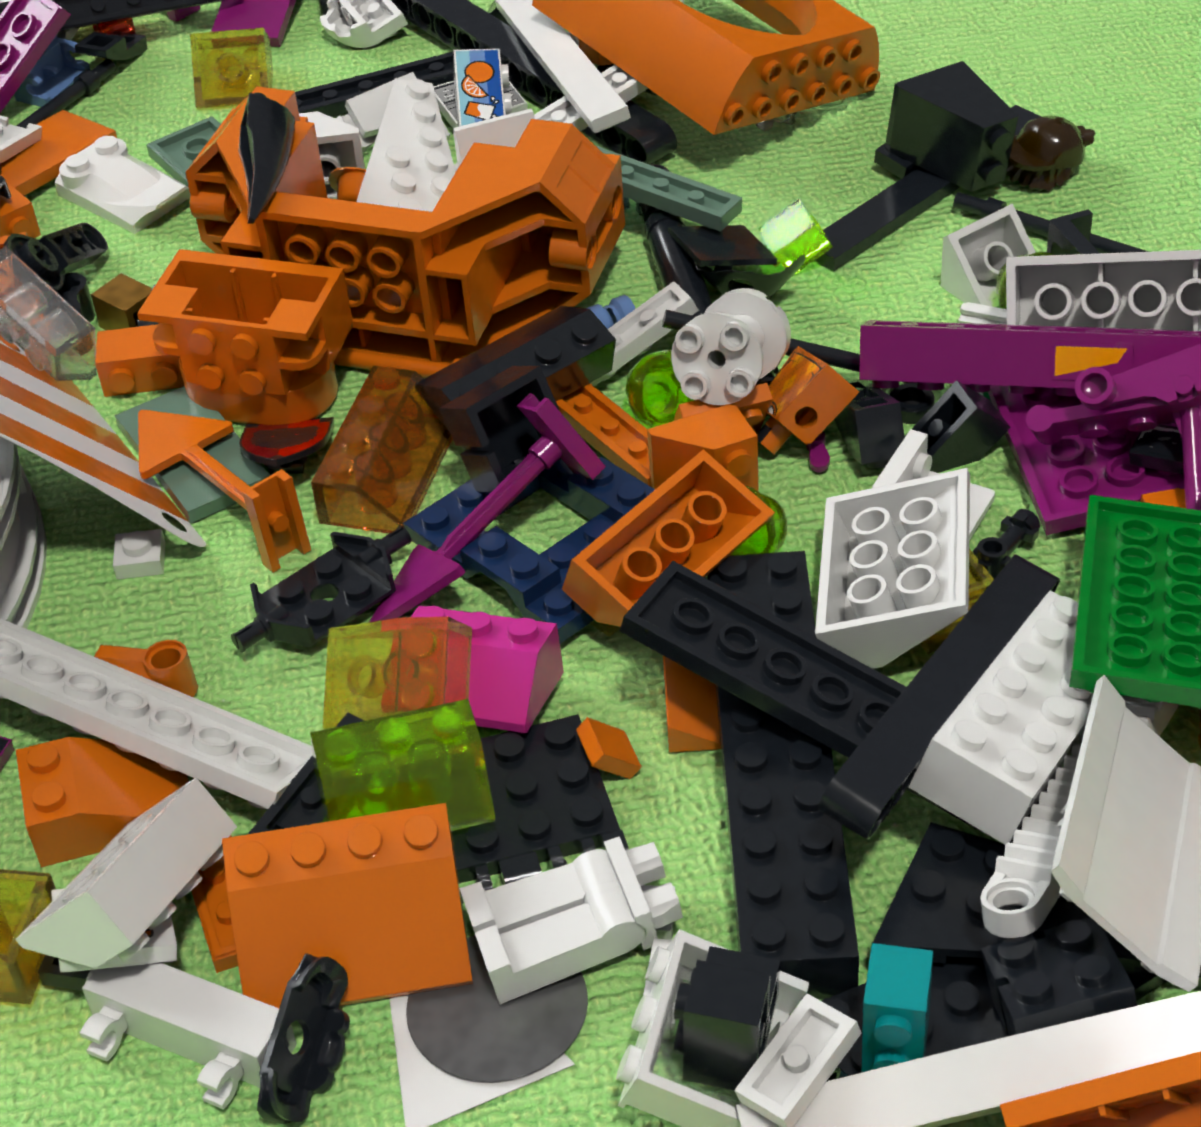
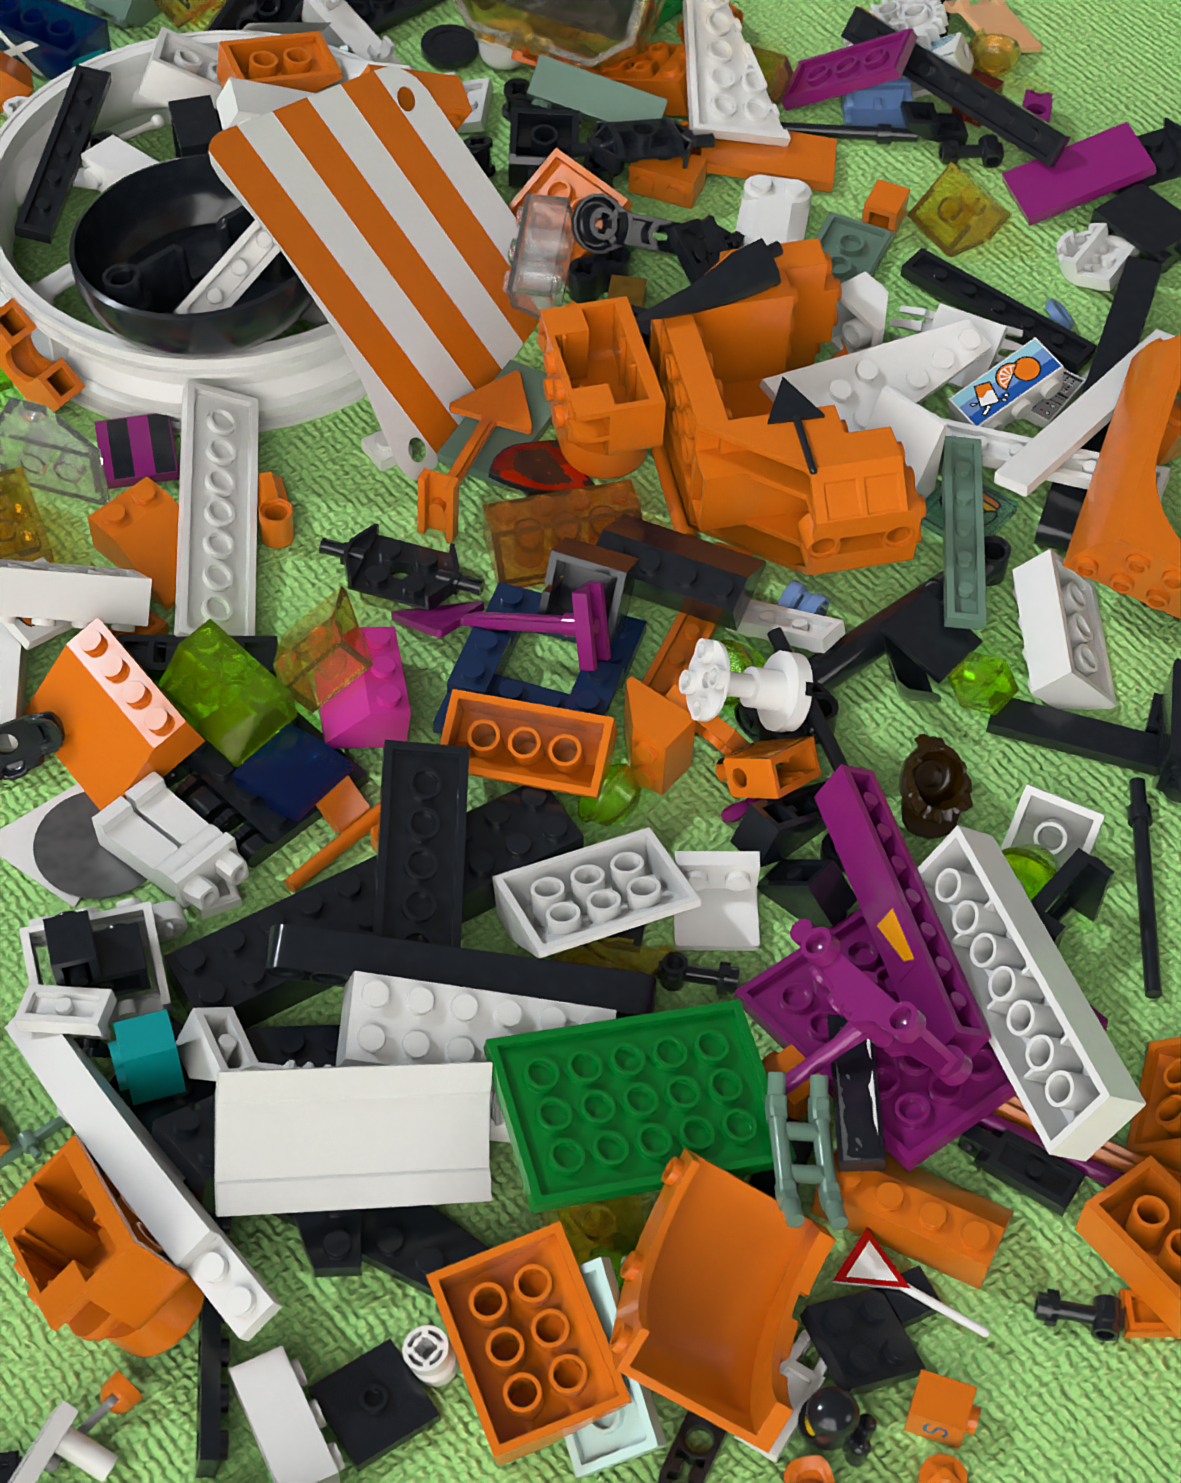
camera: 55 degrees right, 10 degrees up
none -> white slope [176,1007,258,1081]
none -> clear blue slope [231,723,353,822]
none -> orange bar [284,802,380,893]
none -> black slope [665,214,745,284]
none -> black piece [767,377,825,475]
none -> orange brick [862,179,910,236]
none -> dark brown hair [899,734,973,839]
none -> black bar [939,134,1004,168]
none -> white slope [1012,549,1117,709]
none -> medium blue piece [1045,298,1075,330]

